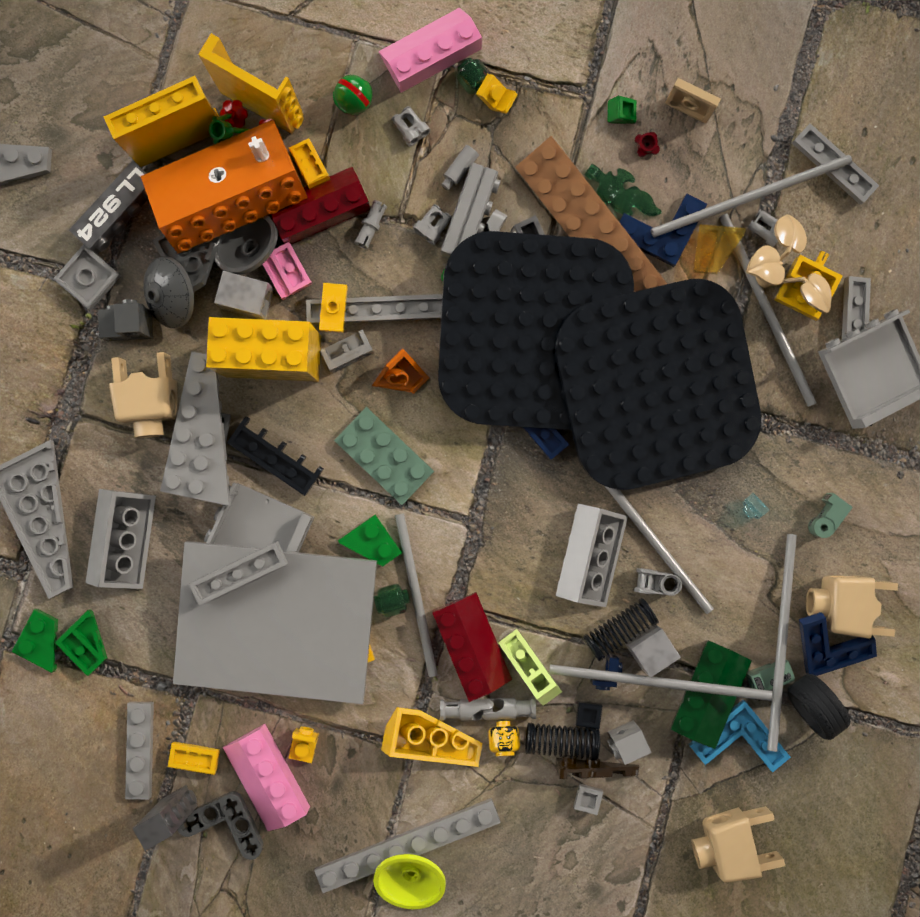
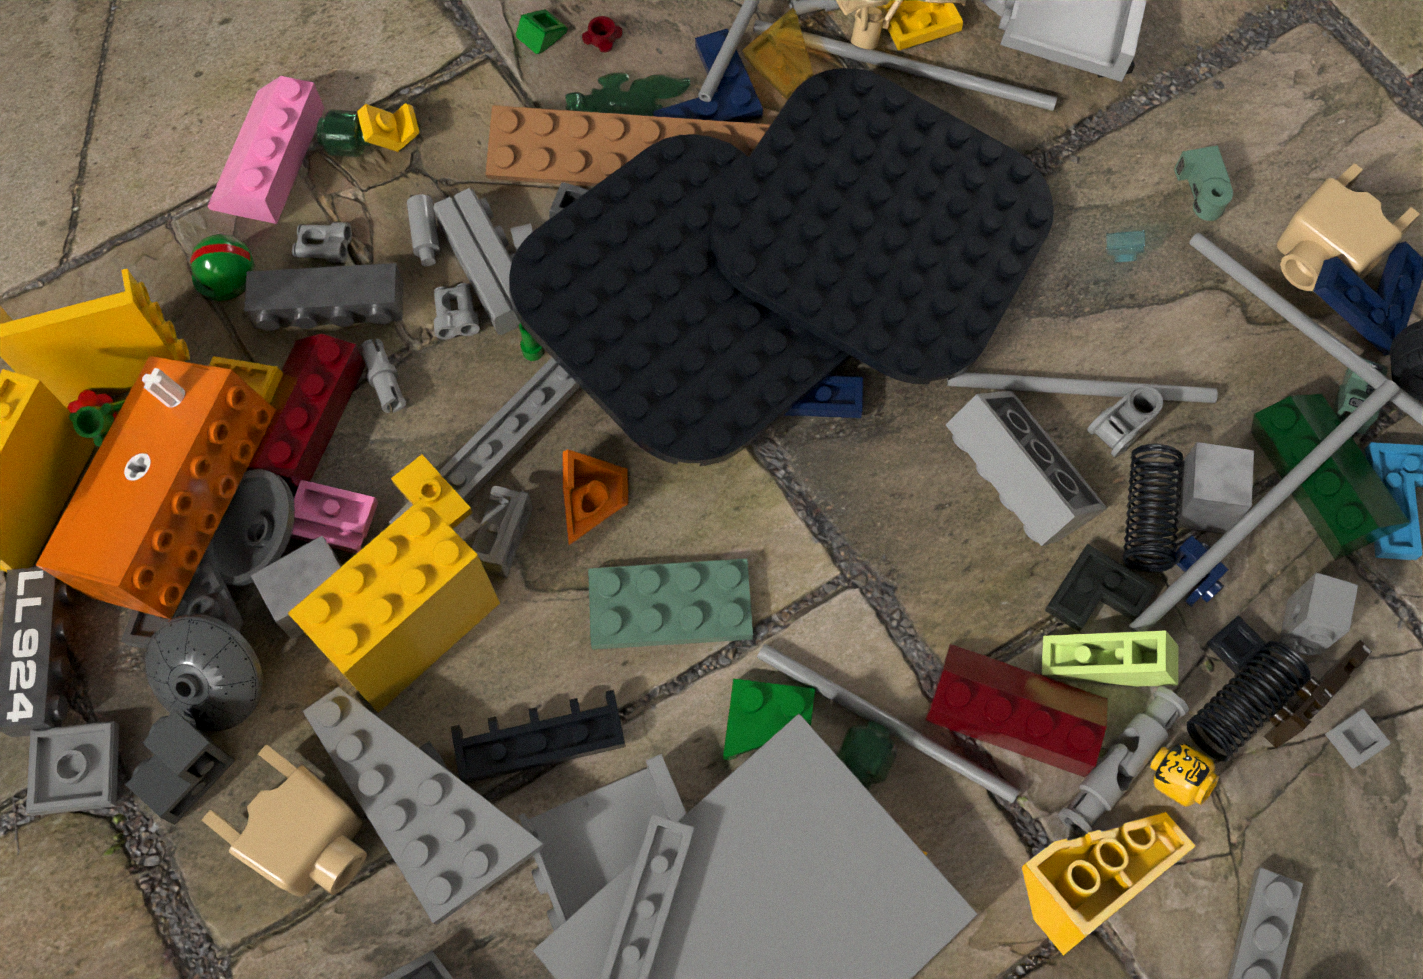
camera: 45 degrees left, 20 degrees down
none -> flat silver brick [244,263,403,331]
none -> pearl dark grey tile [1045,544,1158,632]

